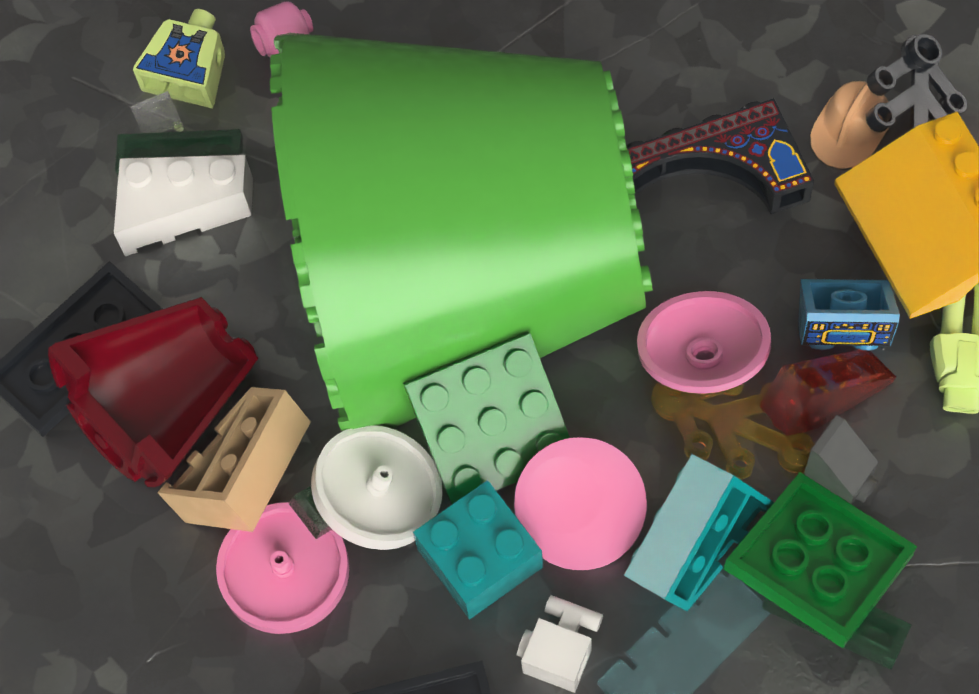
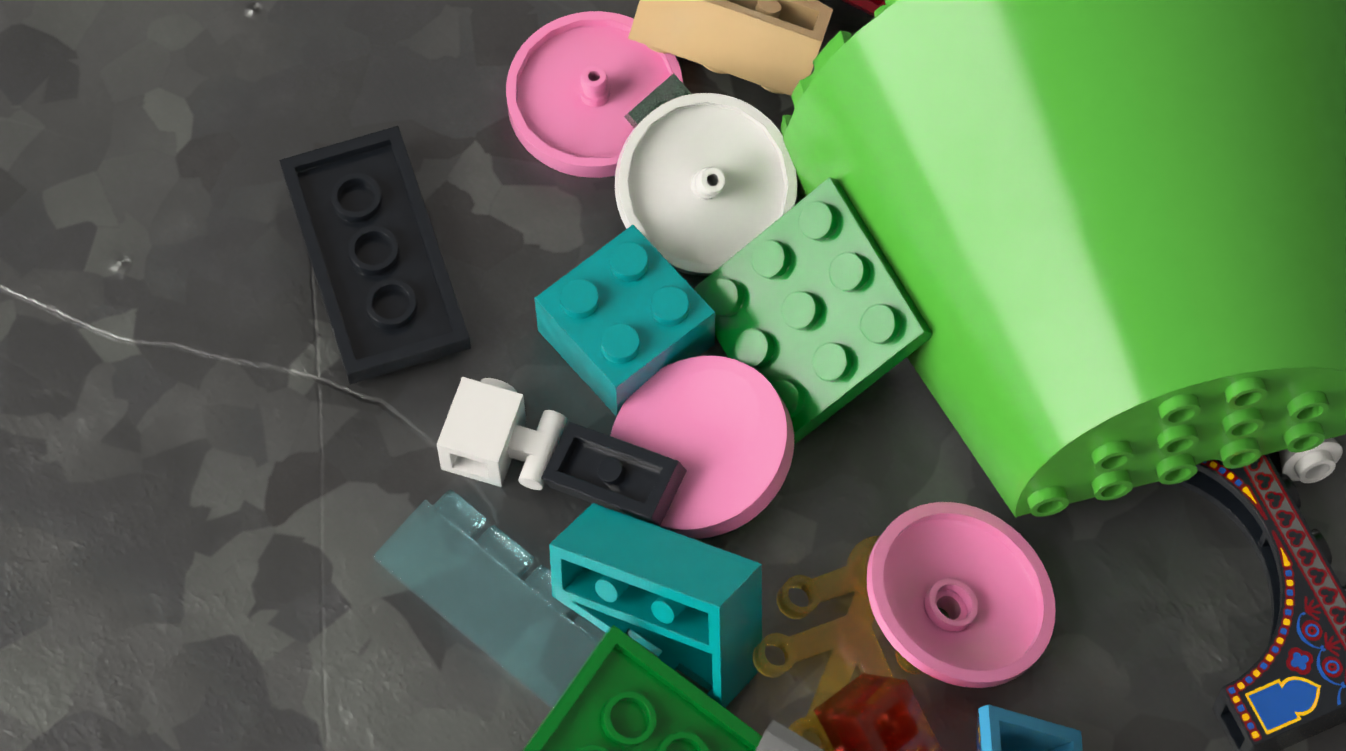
camera: 80 degrees right, 0 degrees up
none -> black plate [541,421,687,527]

